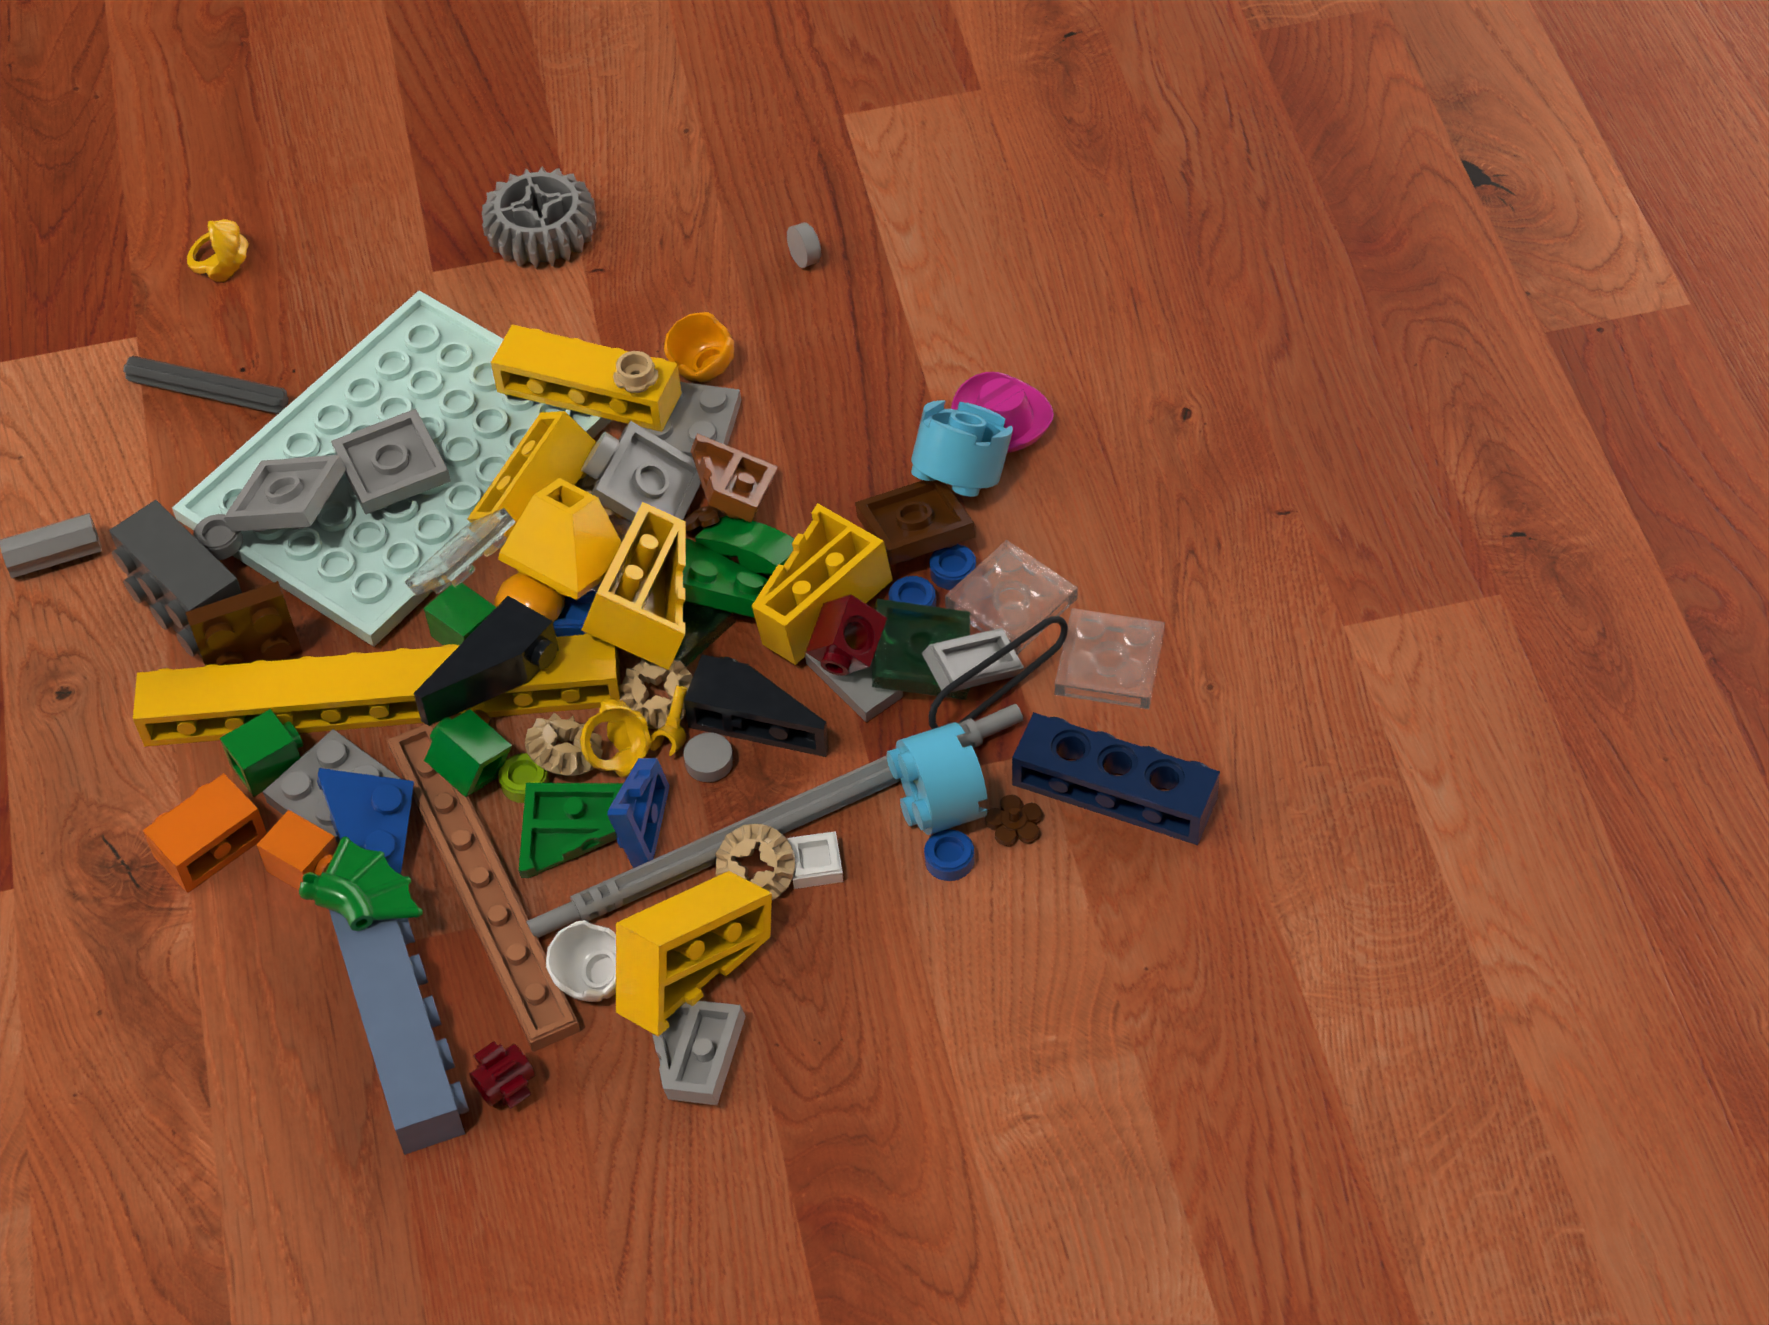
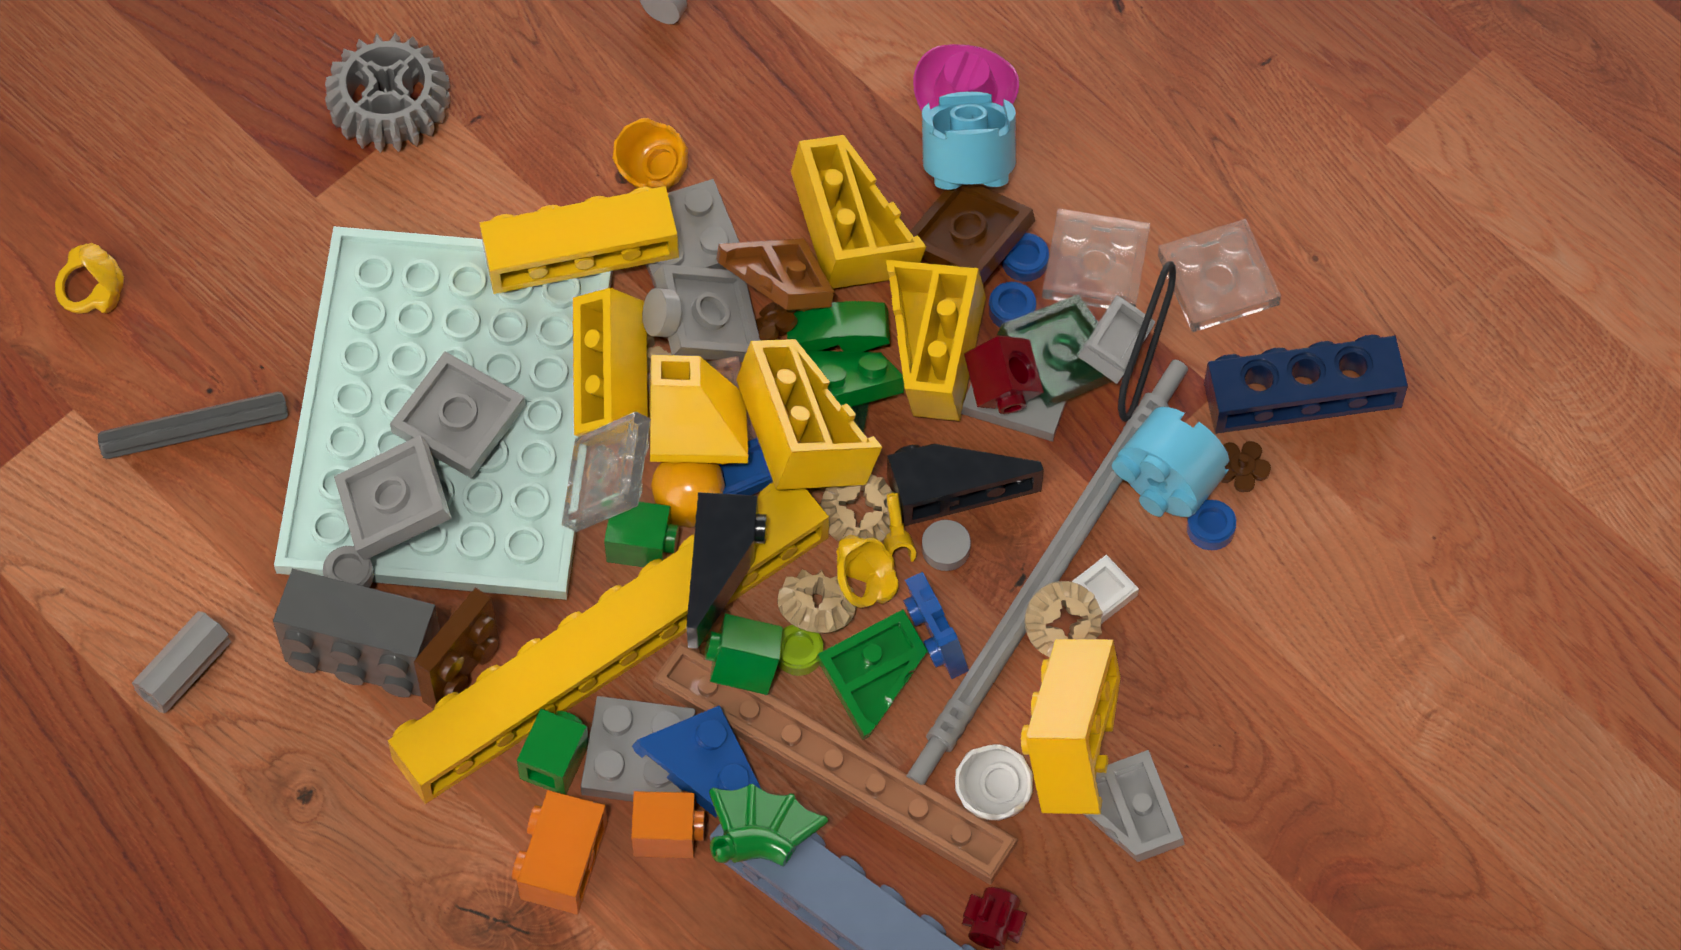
camera: 35 degrees left, 10 degrees up
tan plate [613,351,658,393] -> none
none -> yellow wedge [791,135,926,289]

